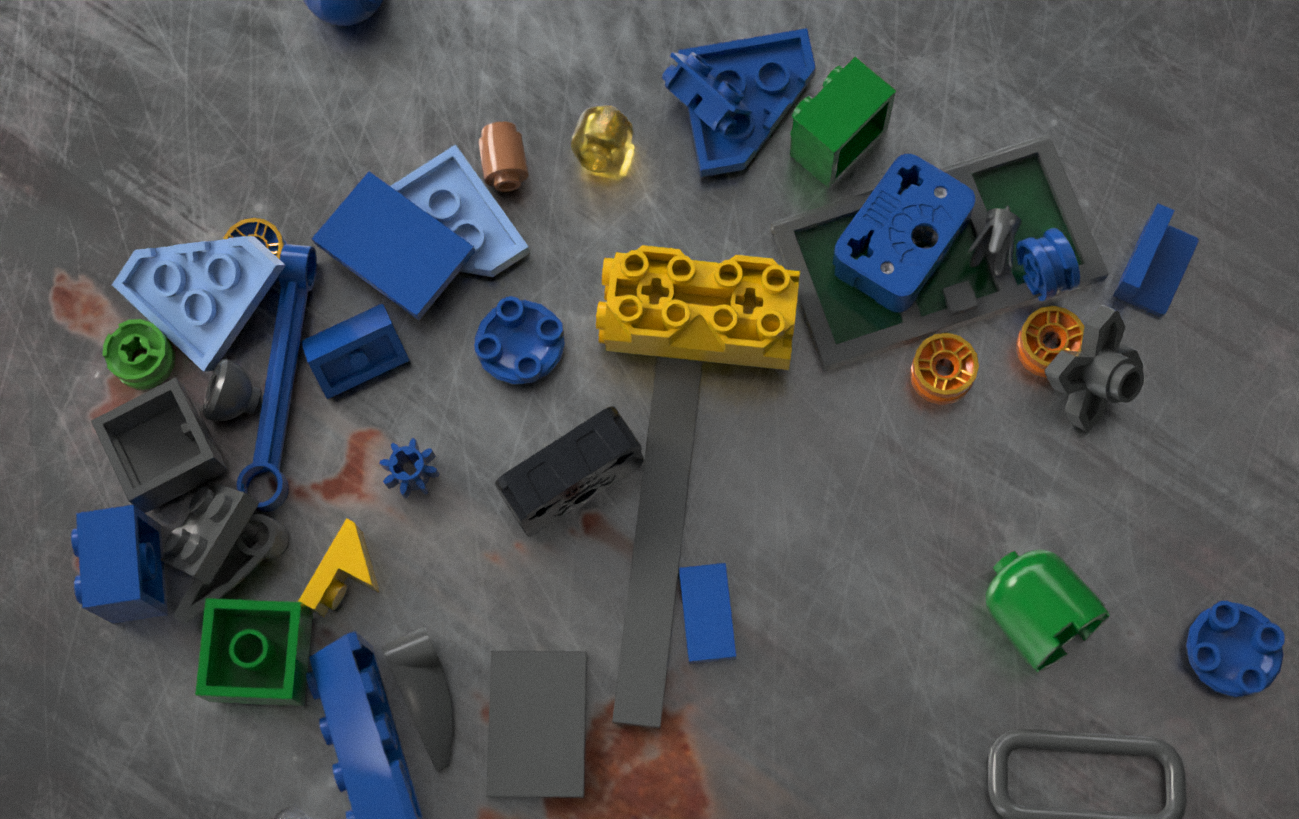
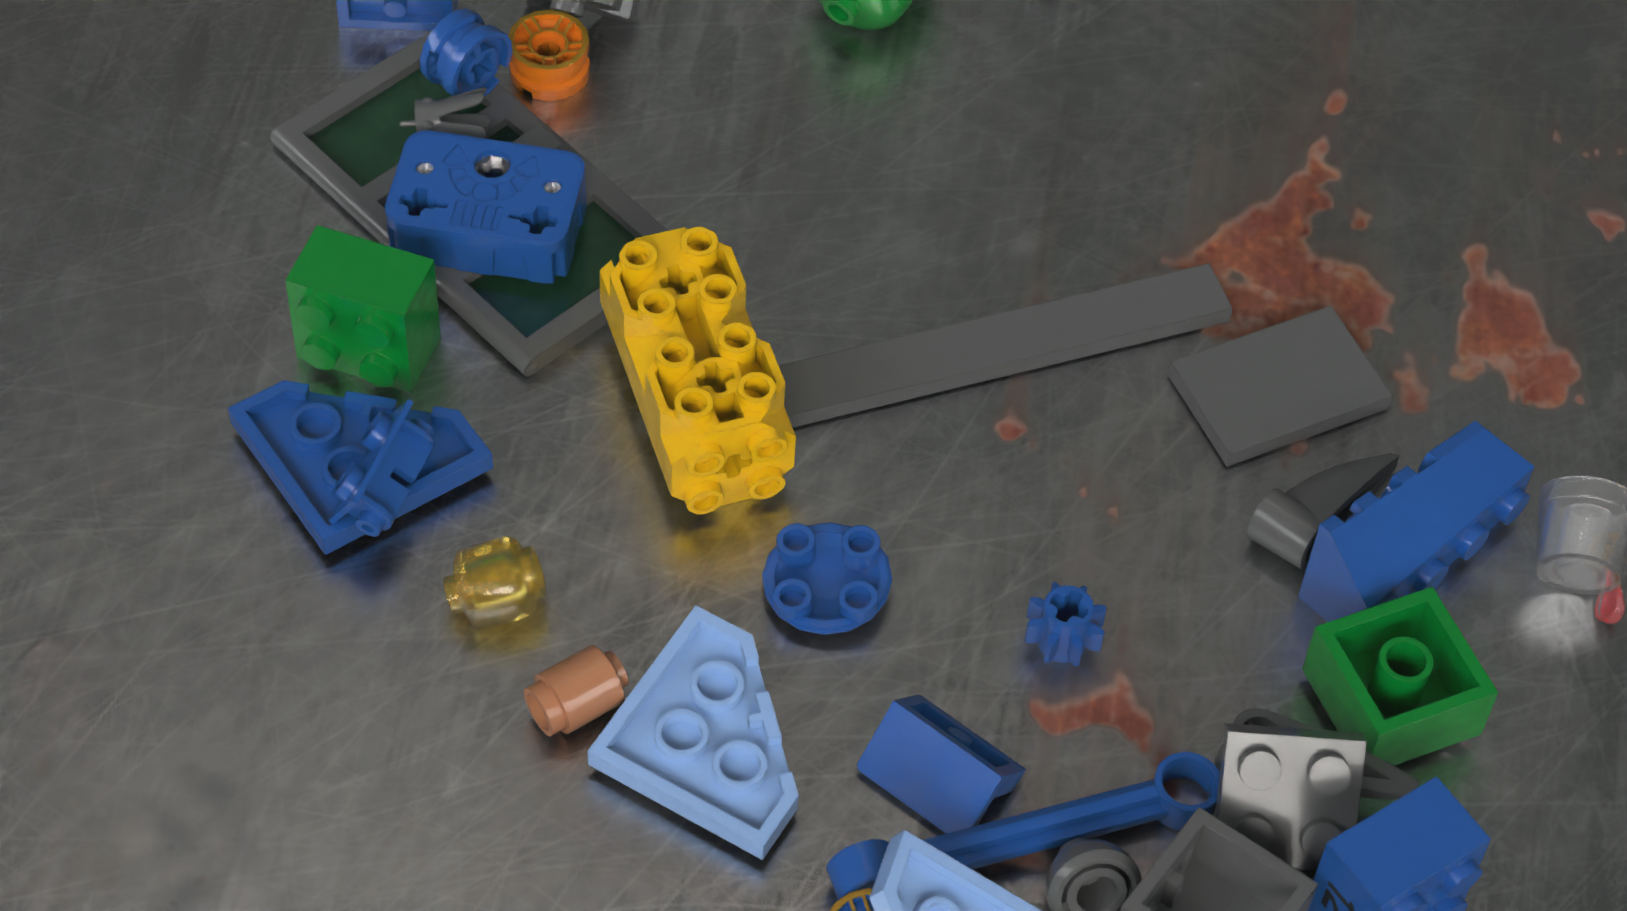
camera: 125 degrees left, 20 degrees down
yellow slope [298,518,380,617] -> none
blue tile [312,171,476,320] -> none
black axle [495,406,644,537] -> none
blue tile [679,563,736,664] -> none
orange wheel [910,333,979,405] -> none

